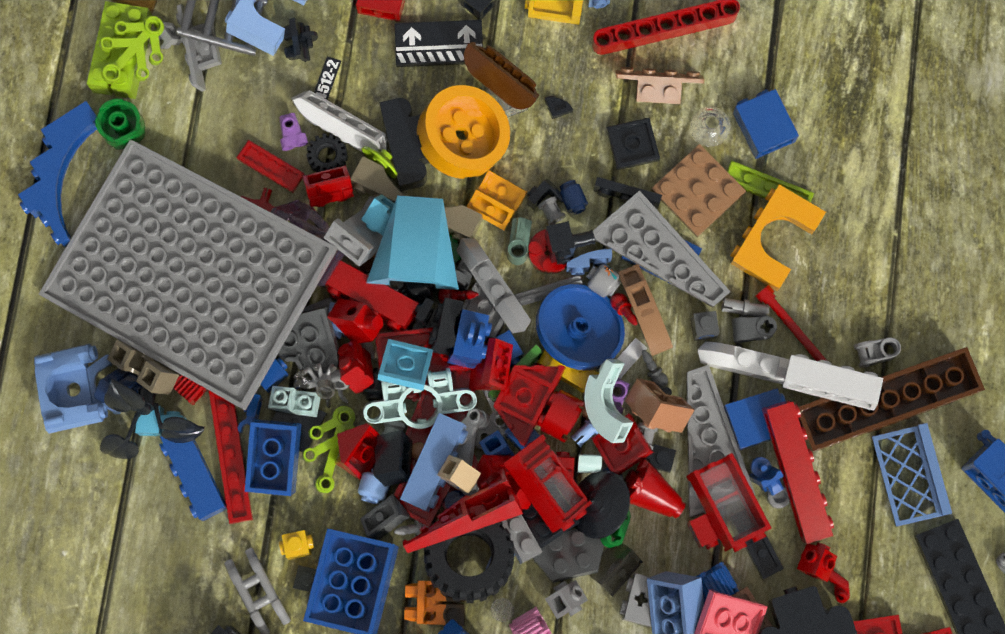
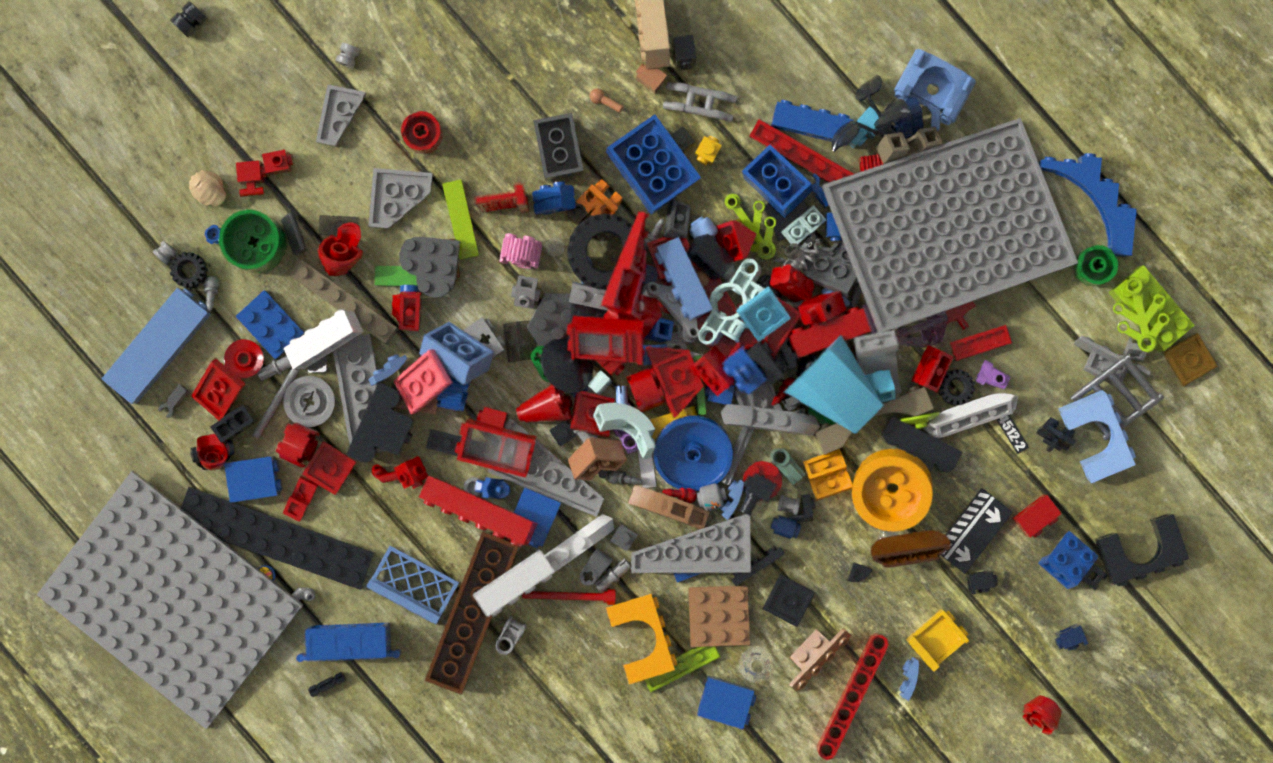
camera: 130 degrees right, 10 degrees up
tan brick [437,455,481,494] -> none

